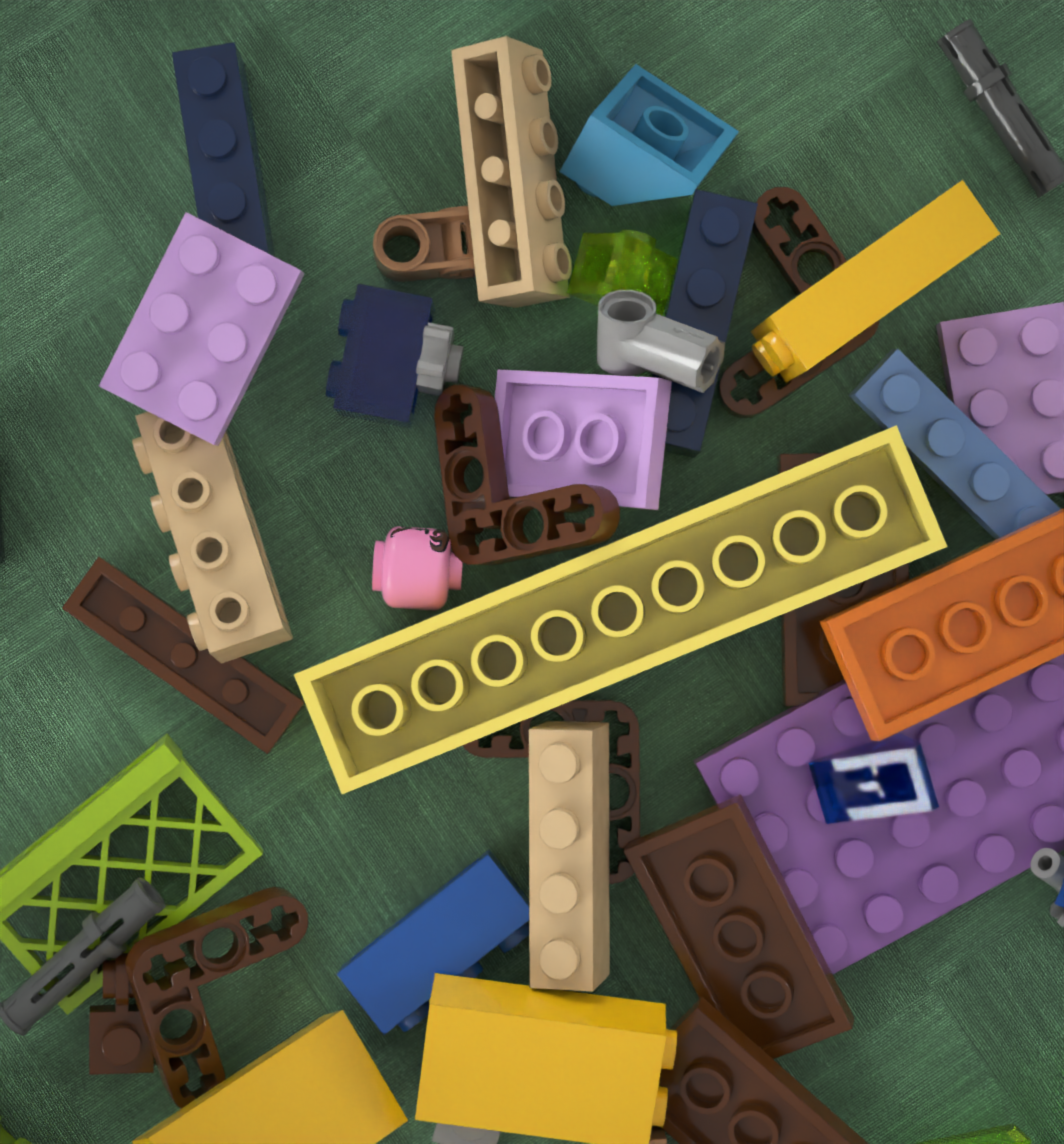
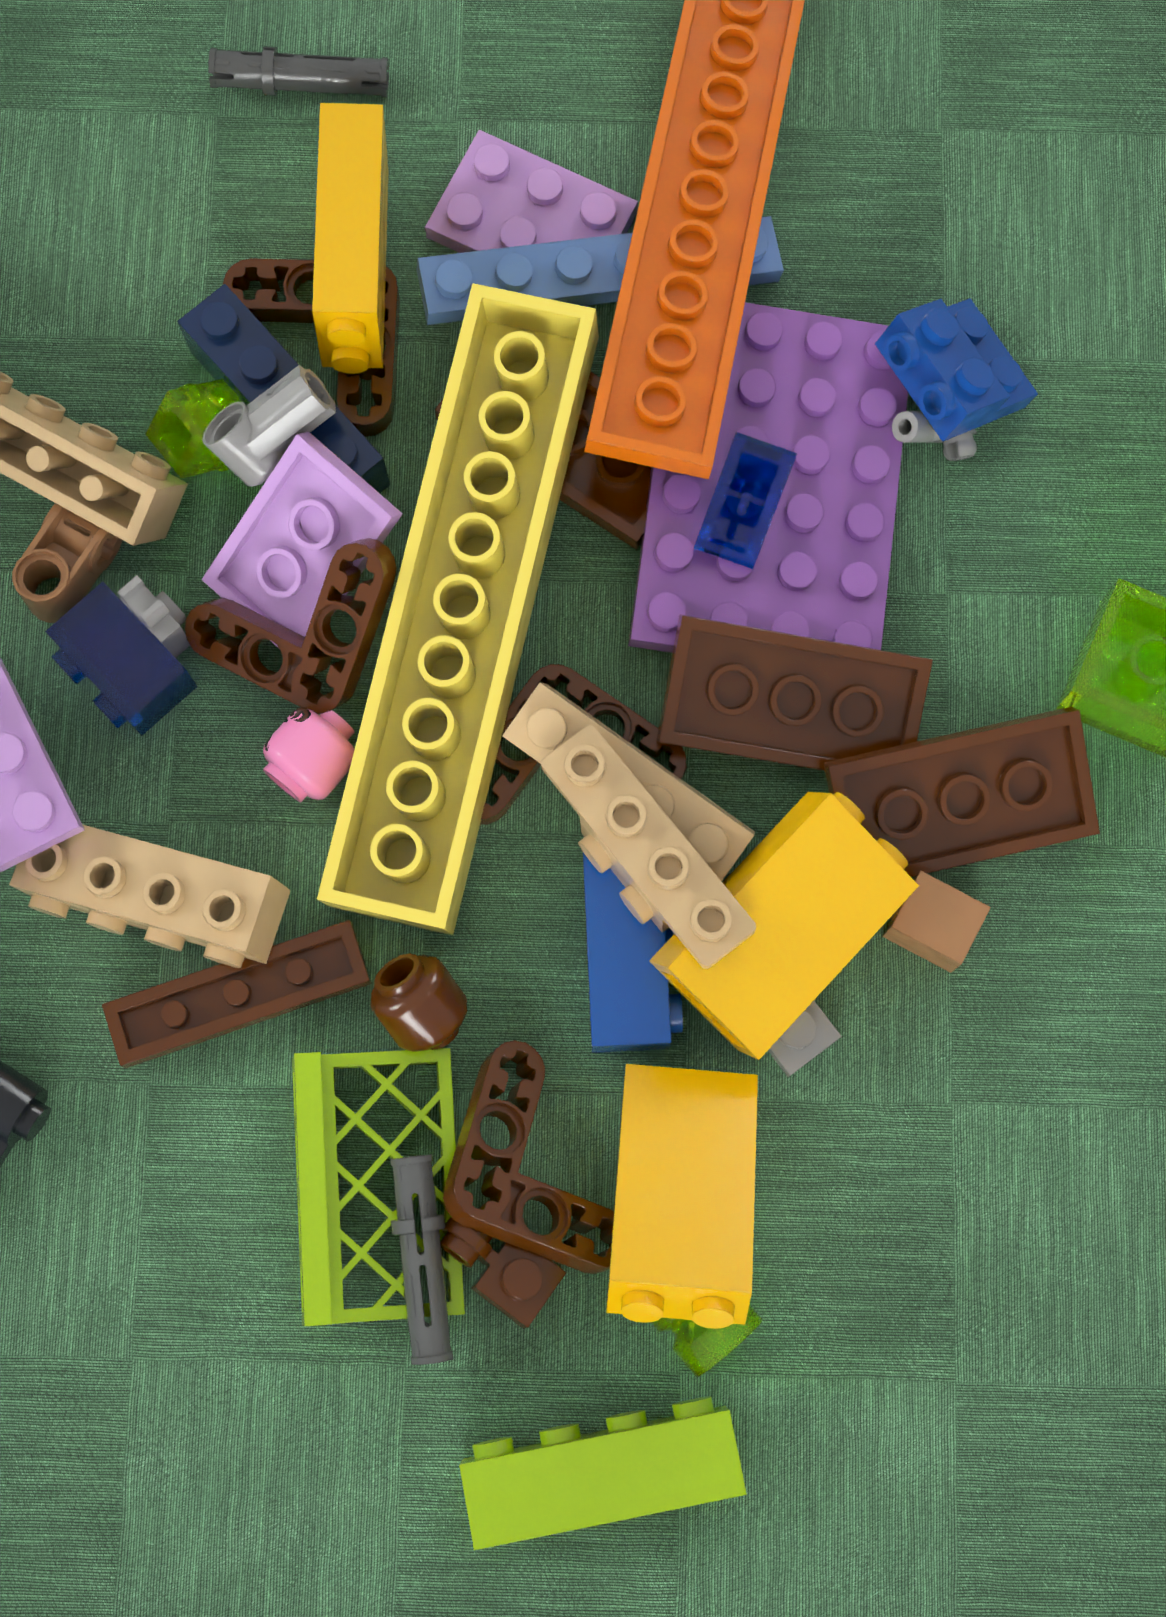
camera: 50 degrees left, 10 degrees down
dark azure slope [559,64,739,206] -> none
none -> reddish brown head [370,953,467,1052]
none -> tan bracket [541,725,756,969]

